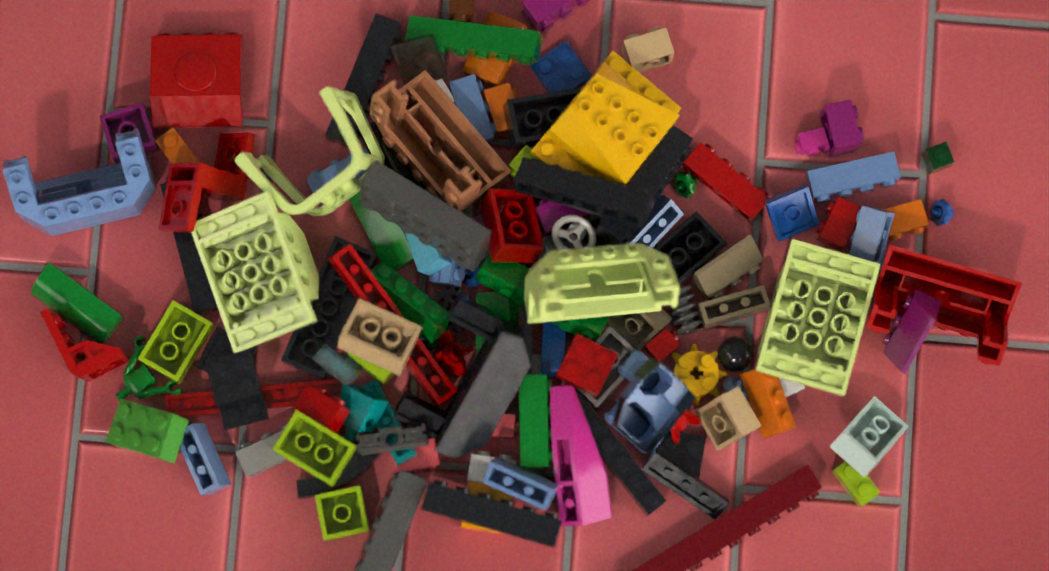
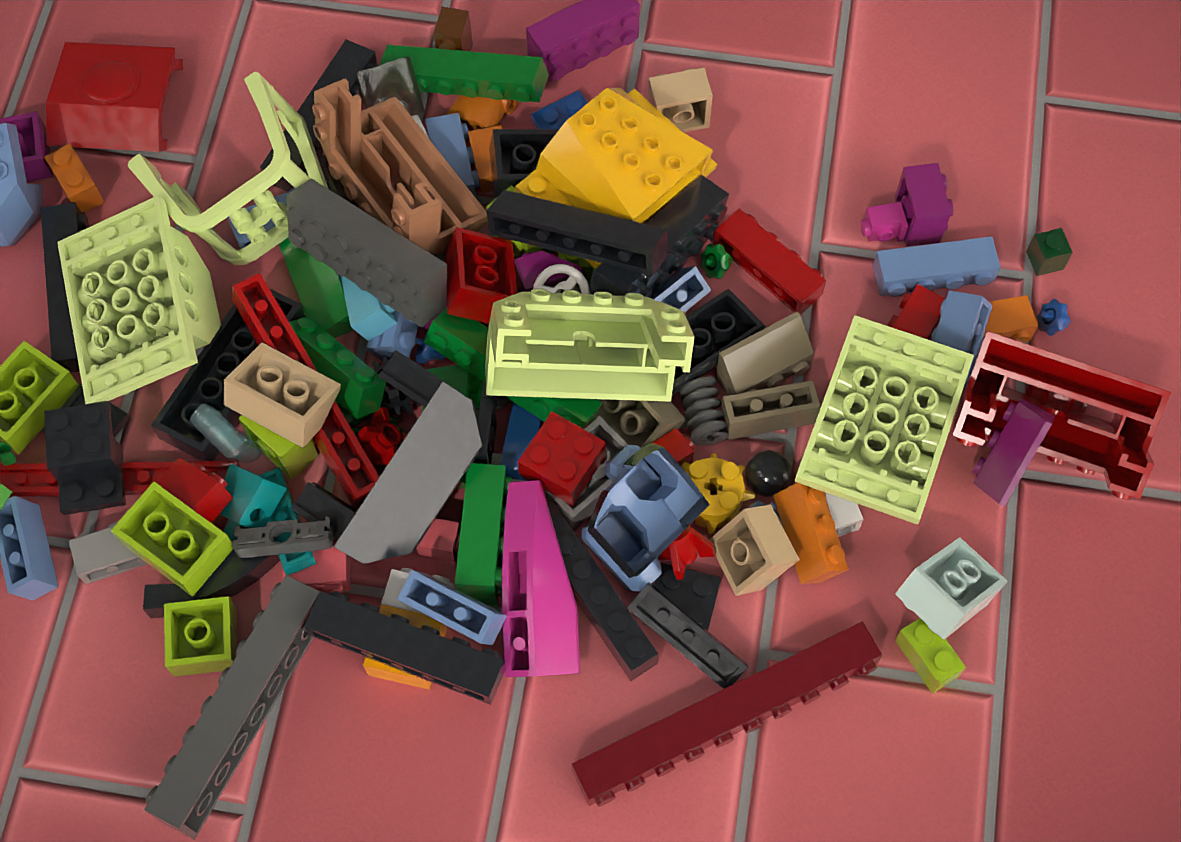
camera: 10 degrees right, 15 degrees down
red bracket [158,132,256,232] -> none
blue plate [764,184,820,242] -> none

